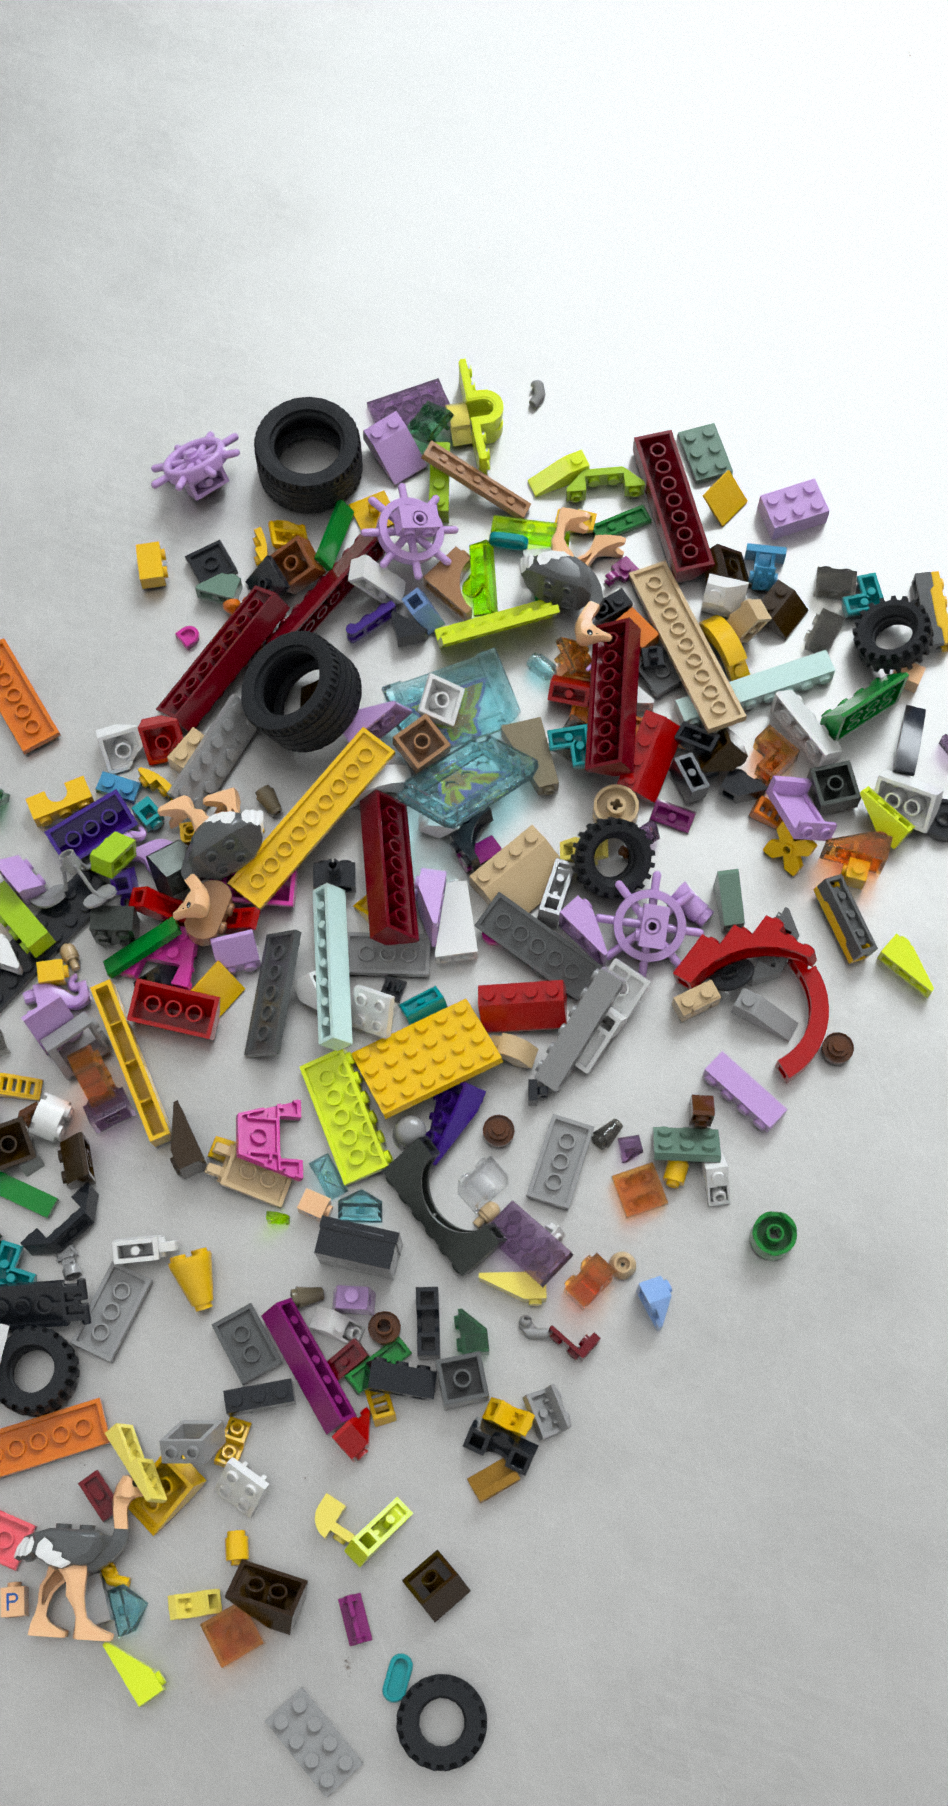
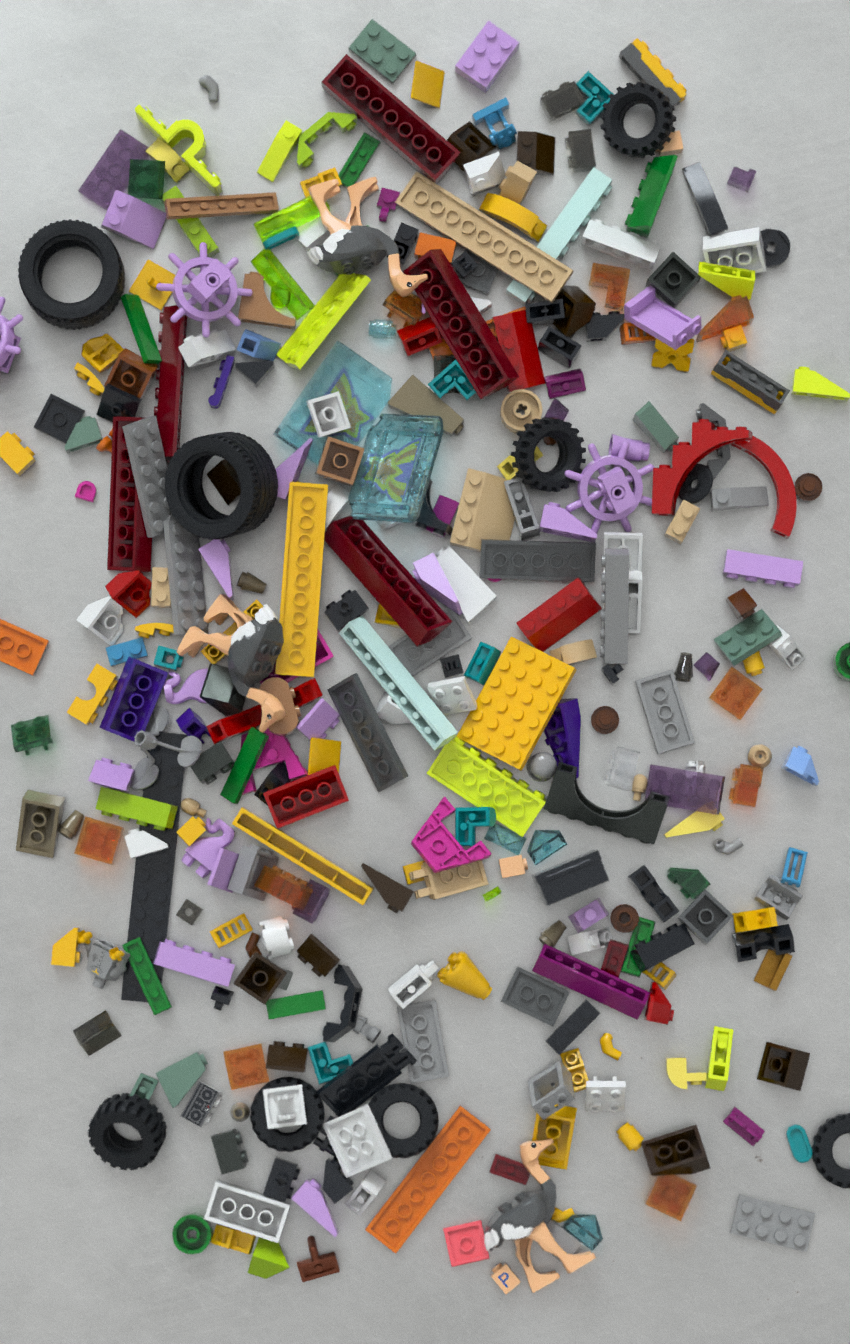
camera: 35 degrees left, 15 degrees up
lime brick [90,831,137,879] -> none
neon yellow slope [102,1642,167,1707] -> none
light yellow slope [105,1423,167,1503] -> none
light yellow brick [167,1589,222,1620] -> none
dark red bracket [548,1325,601,1361] -> none
none -> light grey plate [123,416,177,538]
none -> lavender slope [198,539,235,601]
none -> teal brick [455,807,496,846]
none -> yellow arm [600,1033,622,1061]
none -> dark azure tile [781,847,808,888]

